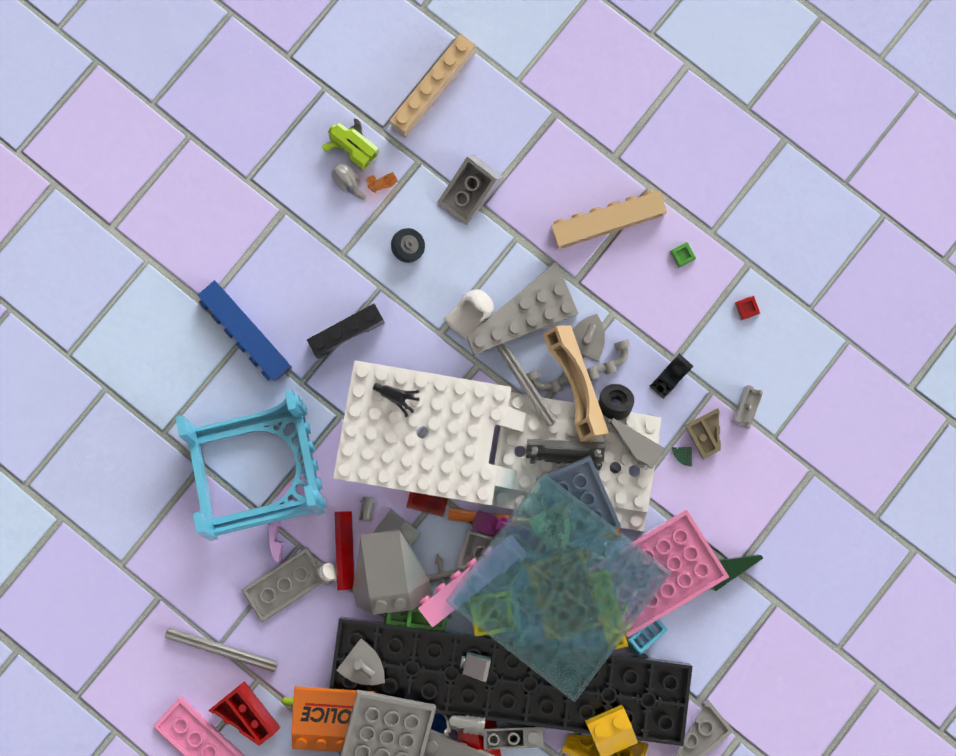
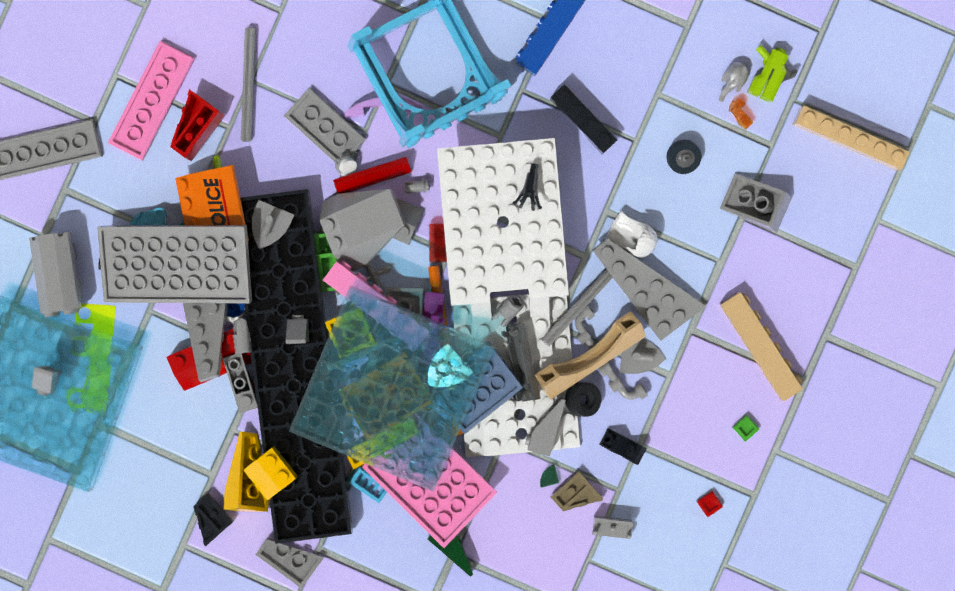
camera: 75 degrees right, 5 degrees up
none -> light grey hinge [492,295,524,327]

